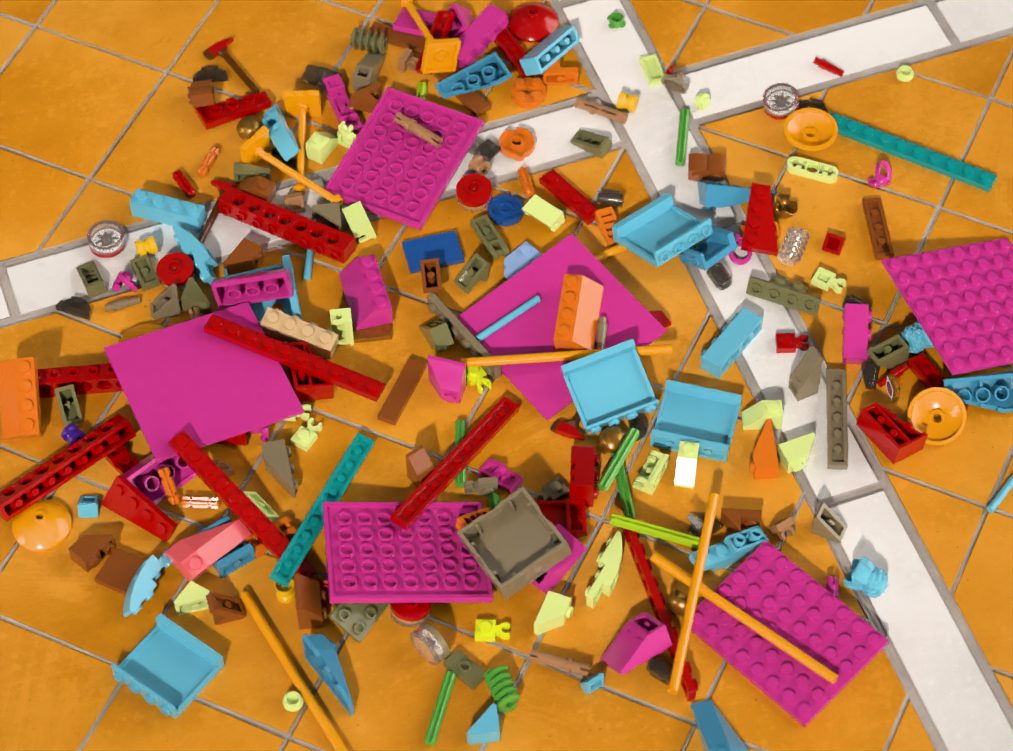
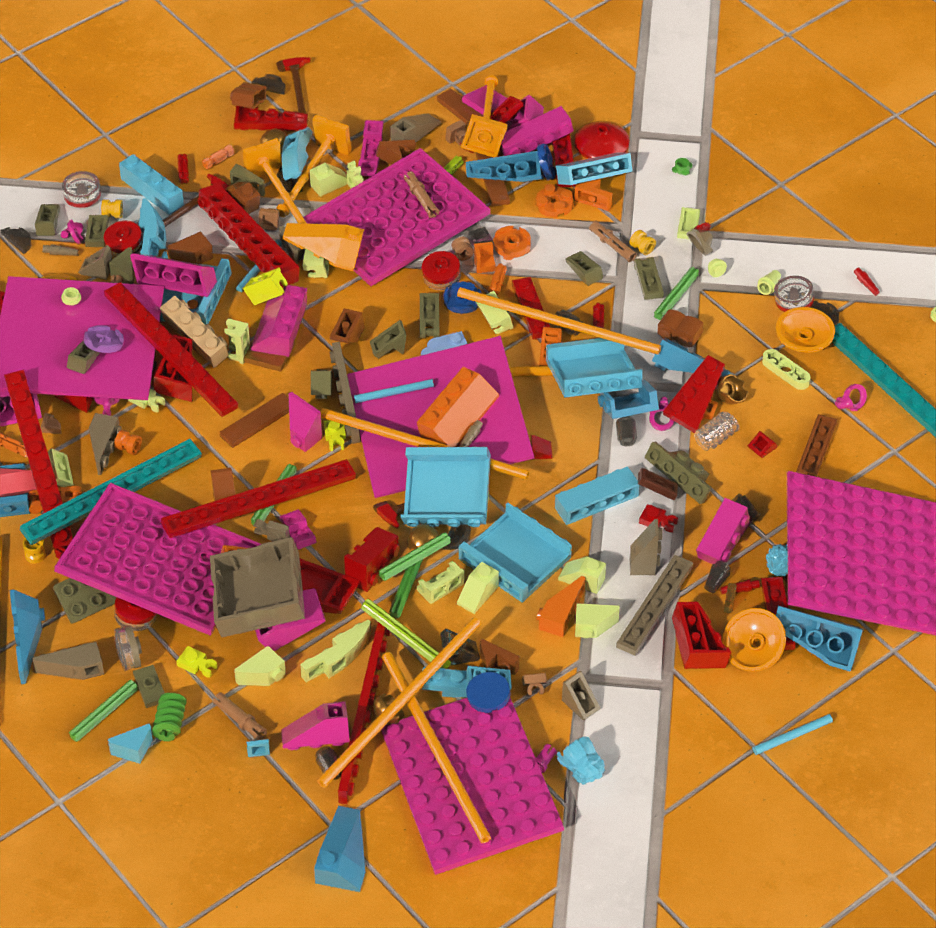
camera: 25 degrees right, 5 degrees down
yellowish green plate [290,418,323,452] -> none
dark orange slope [294,573,327,630] -> none
clear smoke slope [301,65,342,87] -> none
olive piece [350,27,389,55] -> none
blue tile [402,231,464,274] -> none
dark tan plate [534,477,570,501] -> none
yellowish green plate [811,267,847,294] -> none
olive slope [866,334,909,369] -> none
none -> dark tan slope [33,642,104,680]
none -> yellowish green plate [61,287,81,305]
none -> olive slope [67,340,100,374]
none -> medium lavender tile [83,325,124,353]
none -> orange wheel [114,430,142,455]
none -> neon yellow hinge [243,268,288,305]
none -> light orange wedge [282,223,364,271]
none -> light orange piece [457,287,661,355]
none -> blue tile [466,672,510,713]
none -> orange panel [474,242,496,273]
none -> blue tile [537,143,556,180]
none -> red axle [593,302,604,329]
none -> olive plate [634,257,664,300]
none -> copper tile [638,468,678,501]
none -> yellowish green cone [757,270,781,295]

